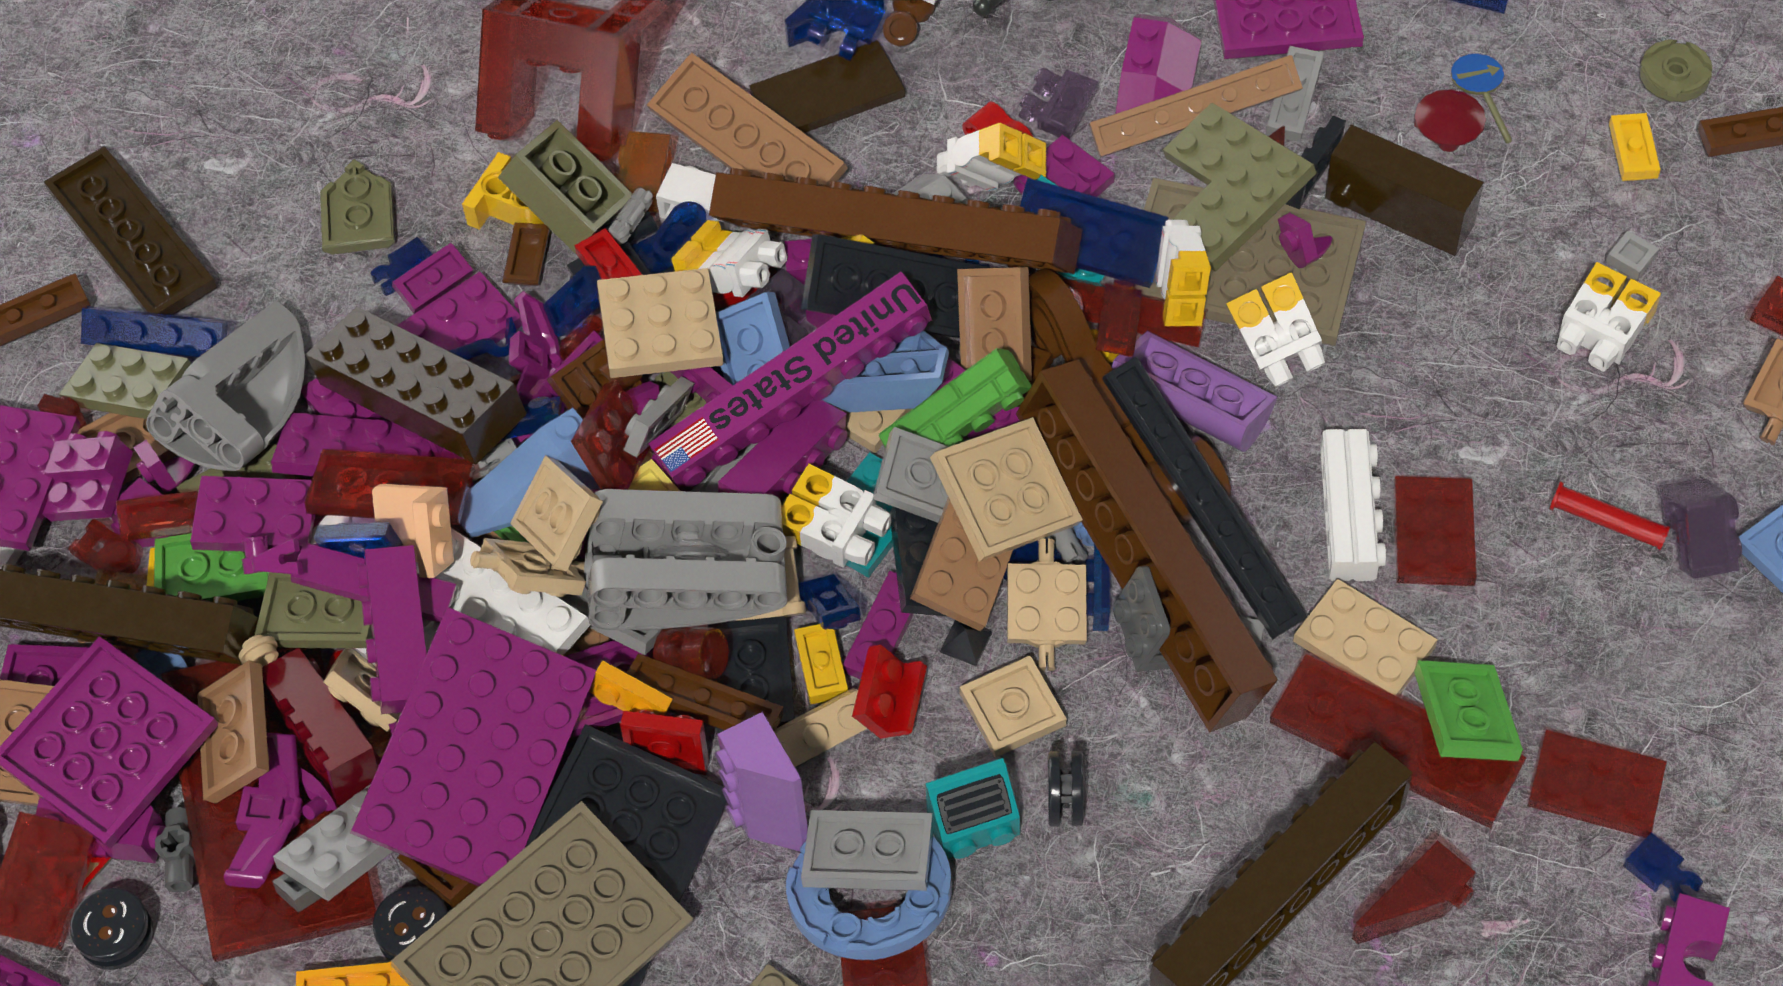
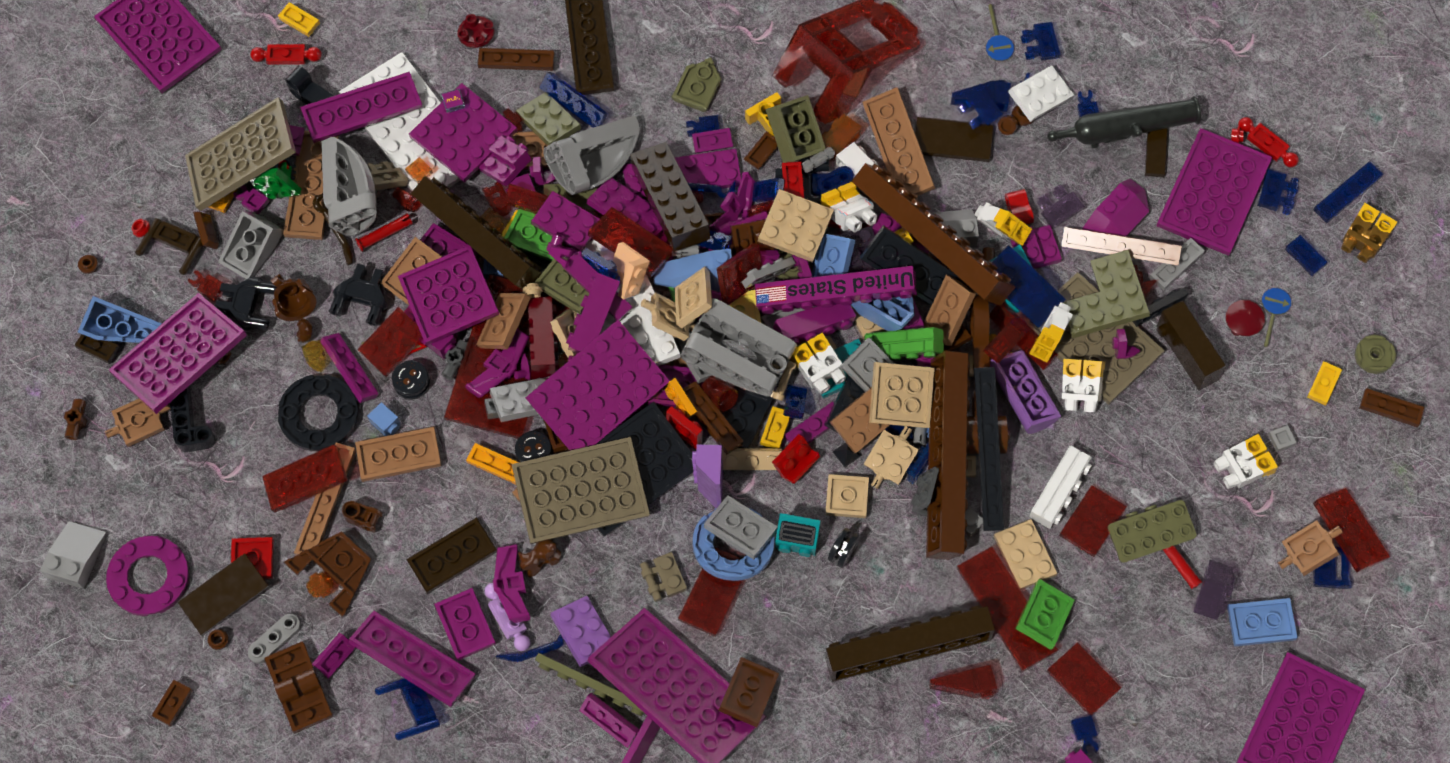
camera: 30 degrees right, 10 degrees up
none -> olive bracket [1108,500,1197,563]

